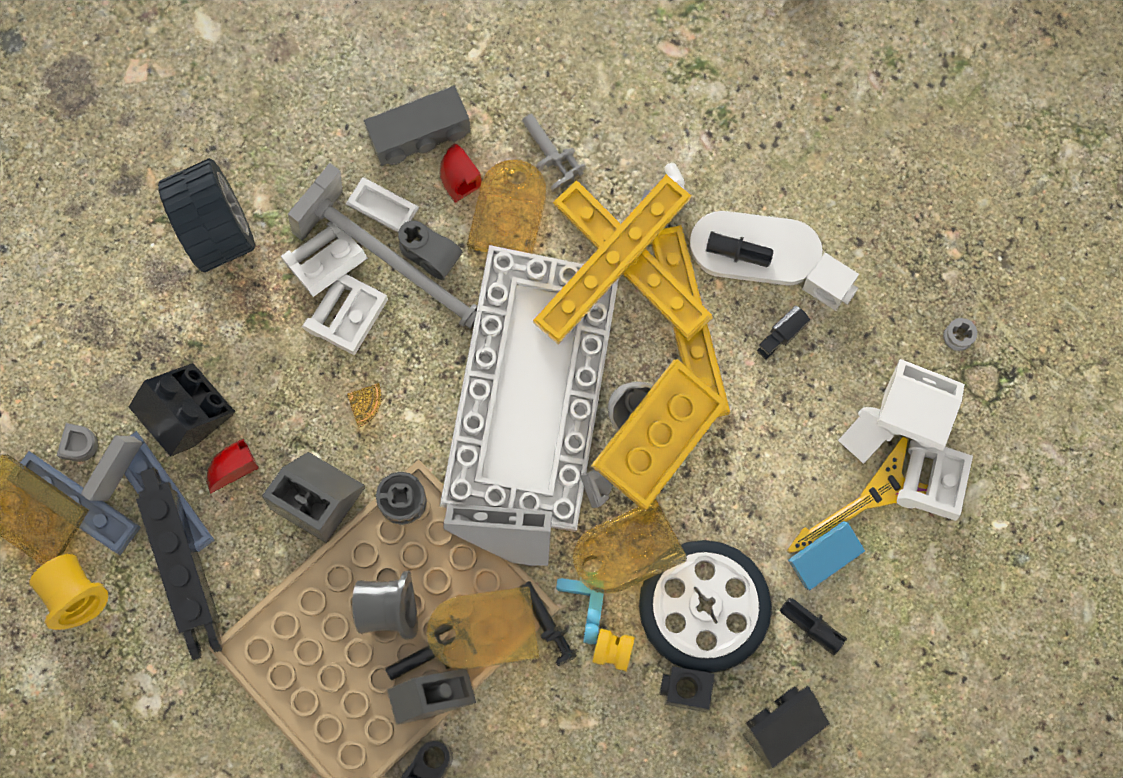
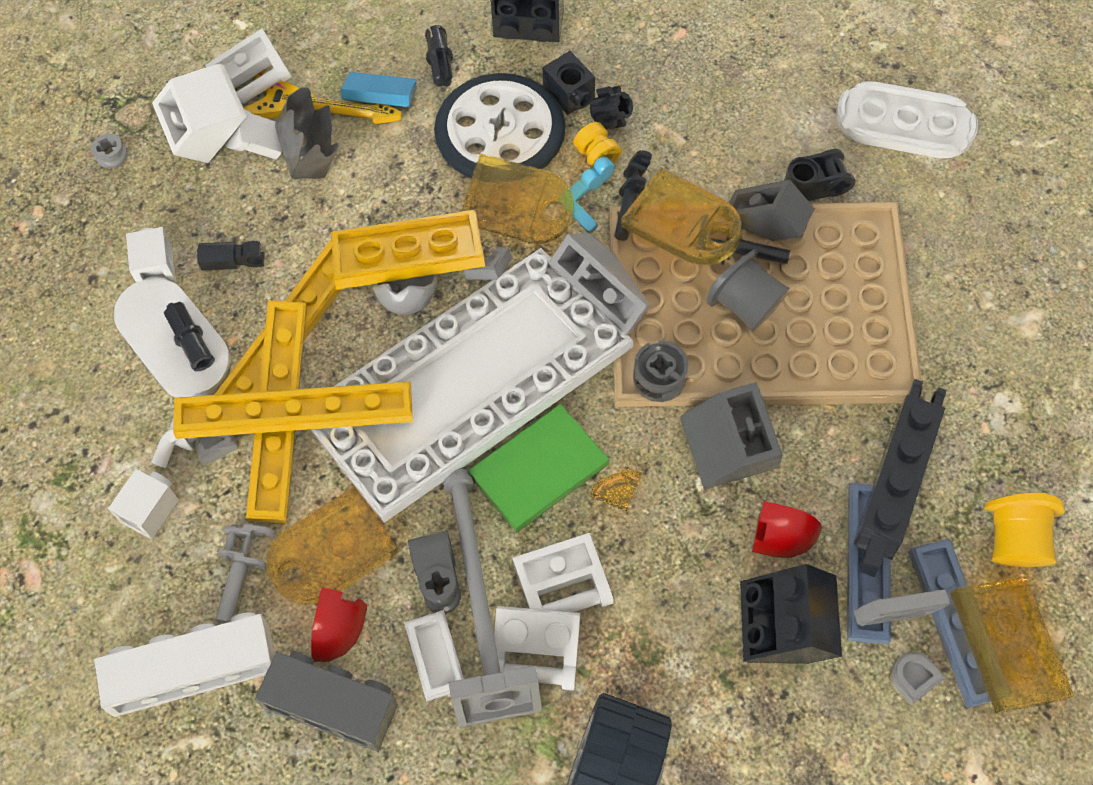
camera: 135 degrees left, 10 degrees down
none -> white brick [94,612,275,717]
none -> white brick [108,469,179,539]
none -> flat silver piece [275,87,339,179]
none -> bright green tile [468,404,609,533]
none -> black gear [590,85,633,129]

